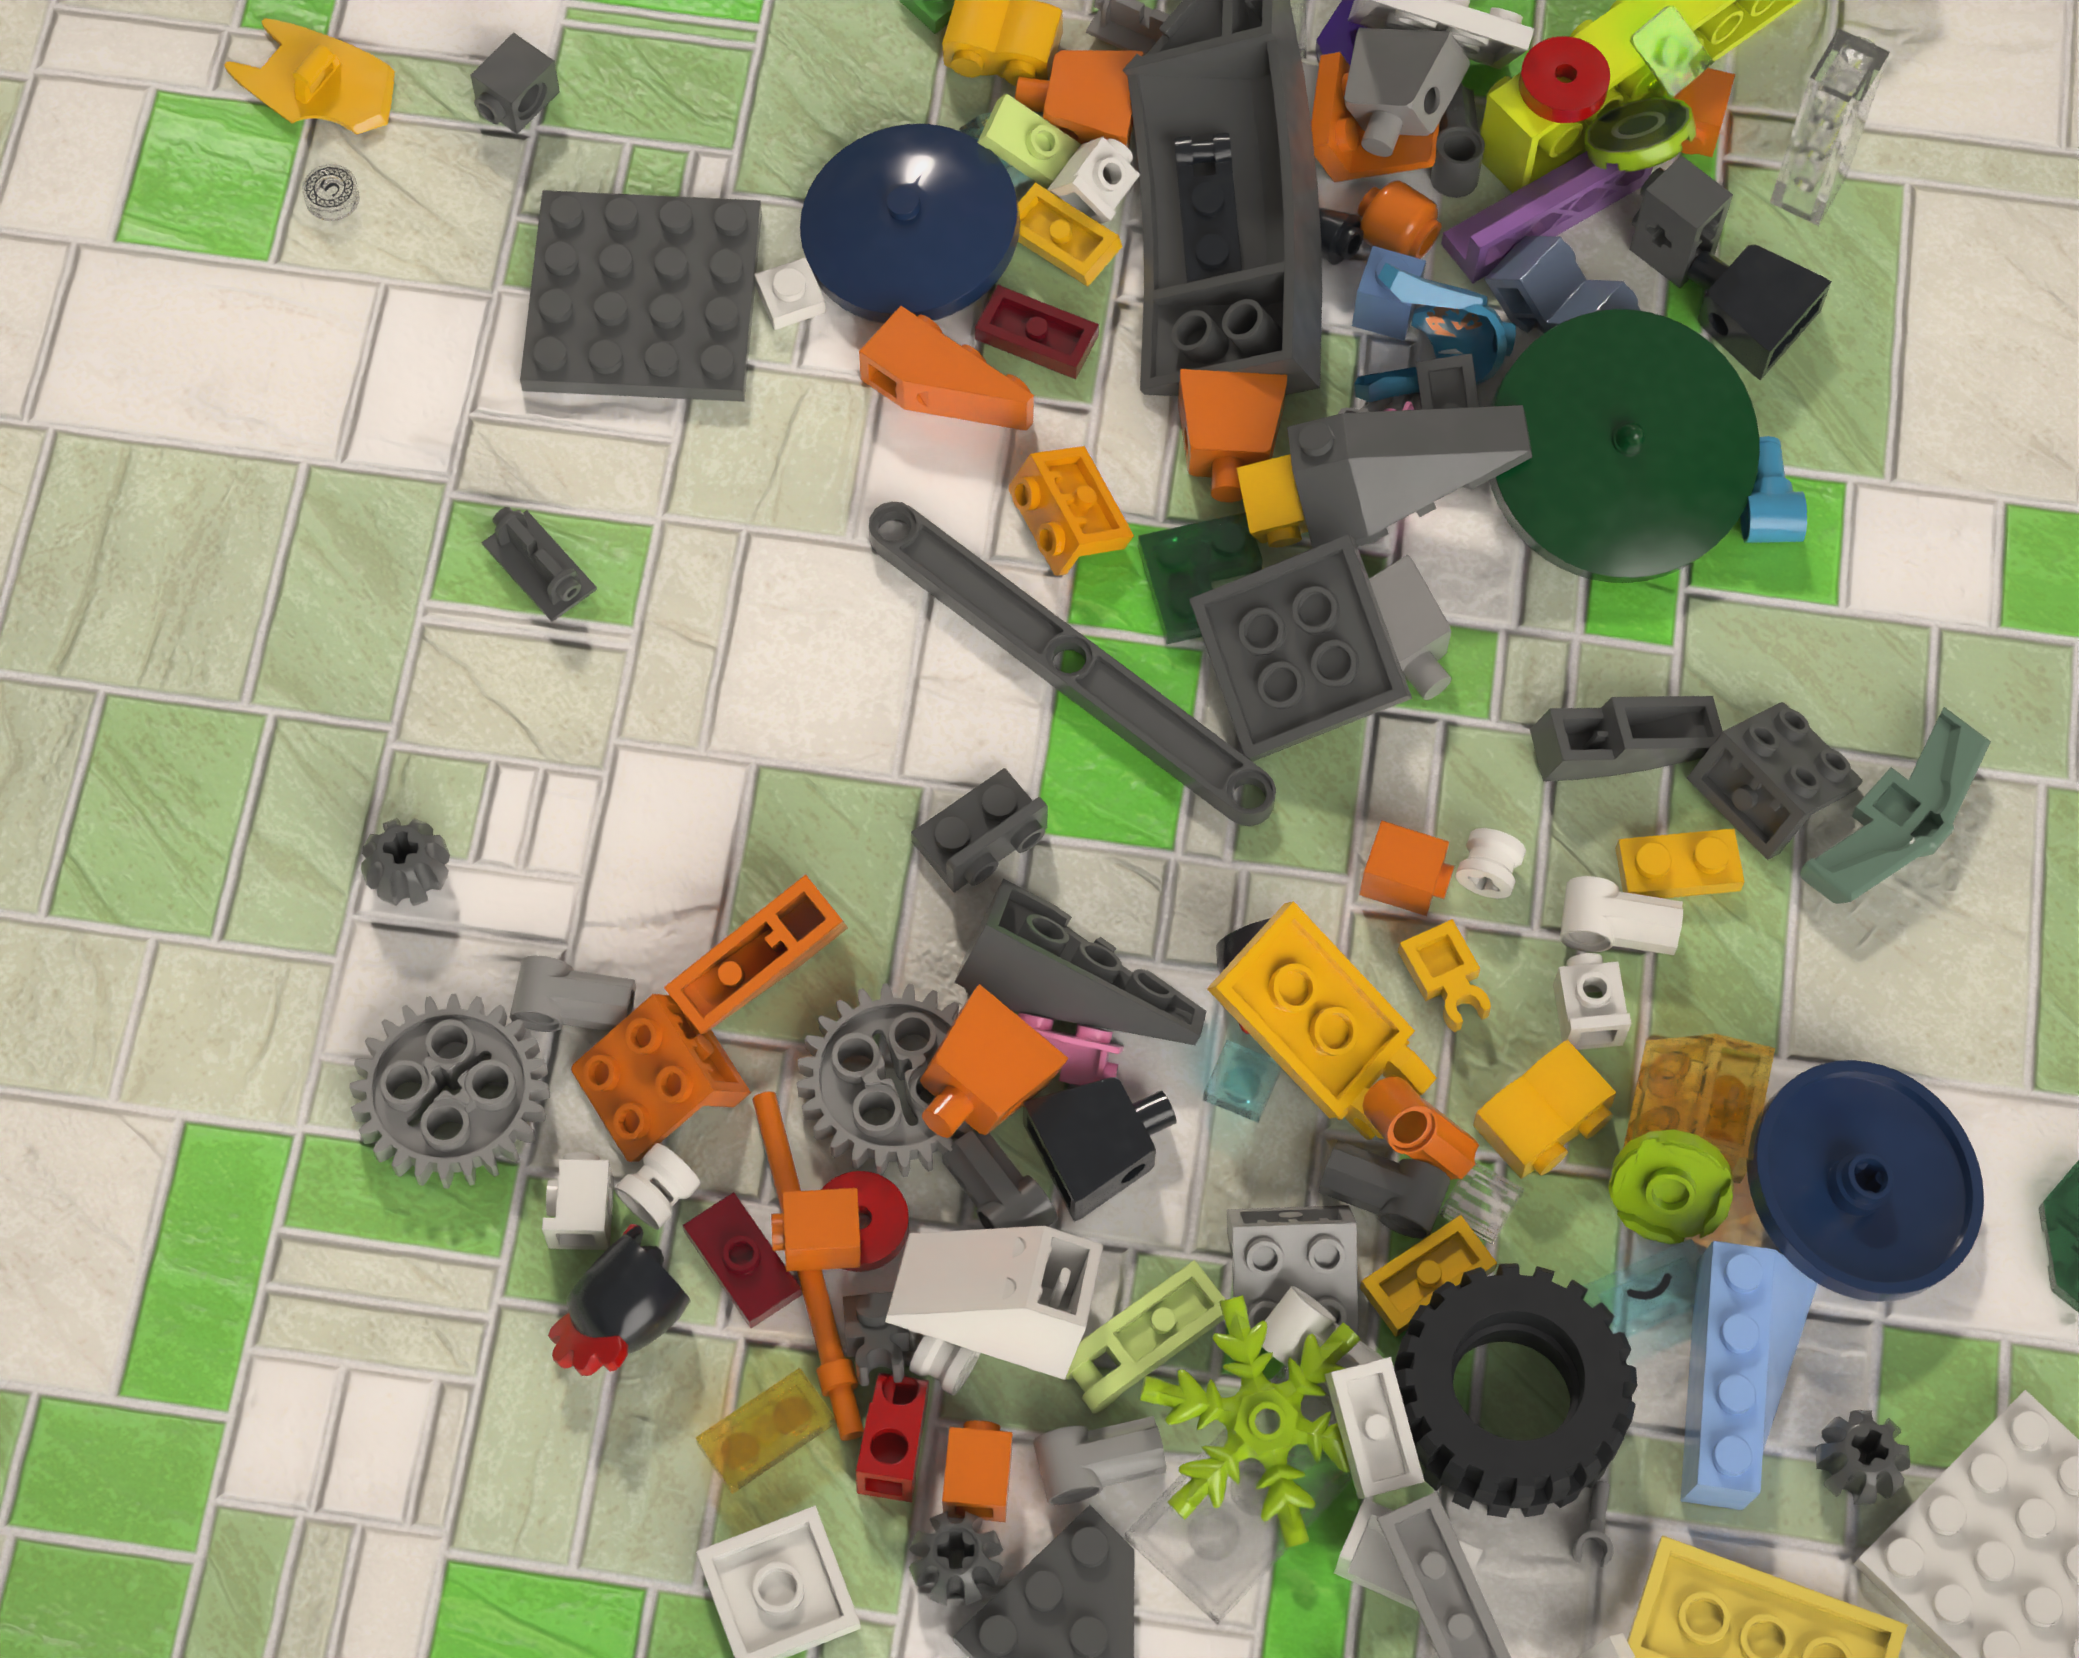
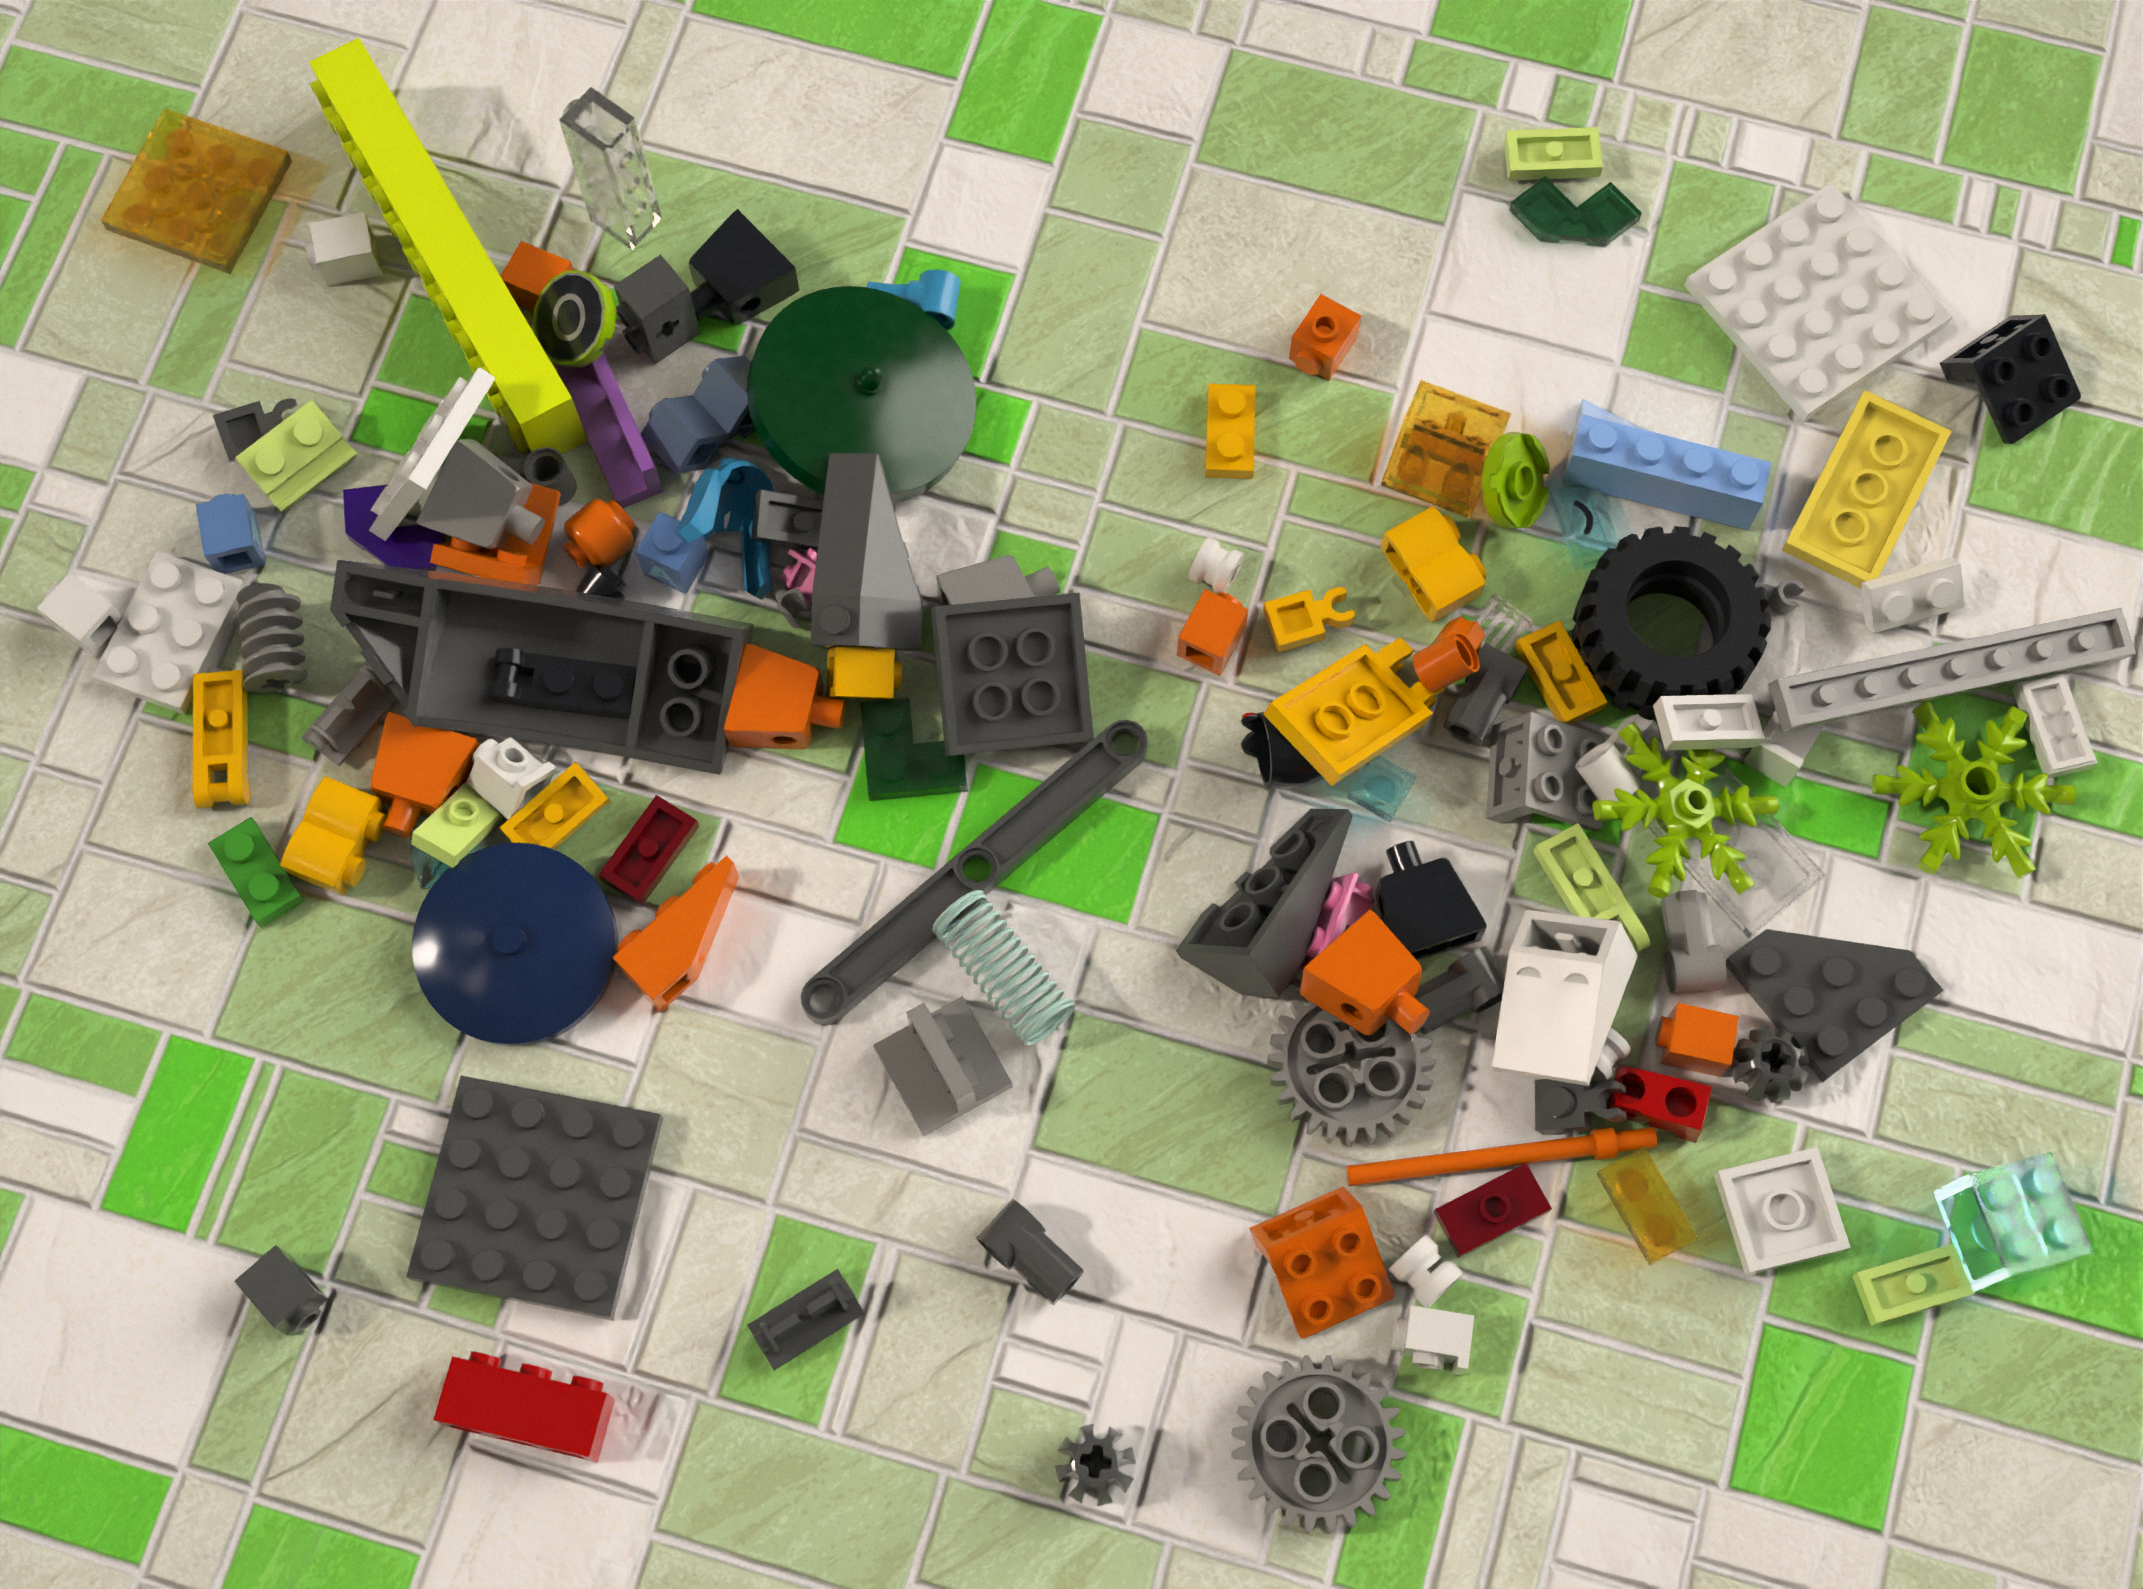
camera: 80 degrees left, 5 degrees up
yellow shield [224,18,395,135] -> none
clear tile [302,164,360,221] -> none
light grey piece [509,955,636,1032] -> none
black piece [548,1224,690,1376] -> none
orange slope [664,874,848,1035] -> none
white plate [754,257,826,330] -> none
orange brick [771,1188,860,1271] -> none
red piece [821,1171,909,1272] -> none
dark grey bracket [911,768,1048,893] -> none
light orange bracket [1009,446,1134,576] -> none
red piece [1519,36,1610,123] -> none
dark grey slope [1530,696,1723,782] -> none
white brick [1553,953,1631,1050] -> none
white piece [1560,876,1684,955] -> none
clear neon green bracket [1630,6,1714,98] -> none
dark grey bracket [1687,702,1863,860] -> none
dark blue dish [1747,1060,1984,1302] -> none
sand green plate [1800,707,1991,904] -> none
dark grey piece [1816,1410,1910,1505] -> none
none -> red brick [433,1351,615,1463]
none -> light grey bracket [873,996,1013,1137]
none -> light aqua piece [932,890,1075,1045]
none -> dark grey piece [976,1199,1084,1306]
none -> orange brick [1289,294,1361,381]

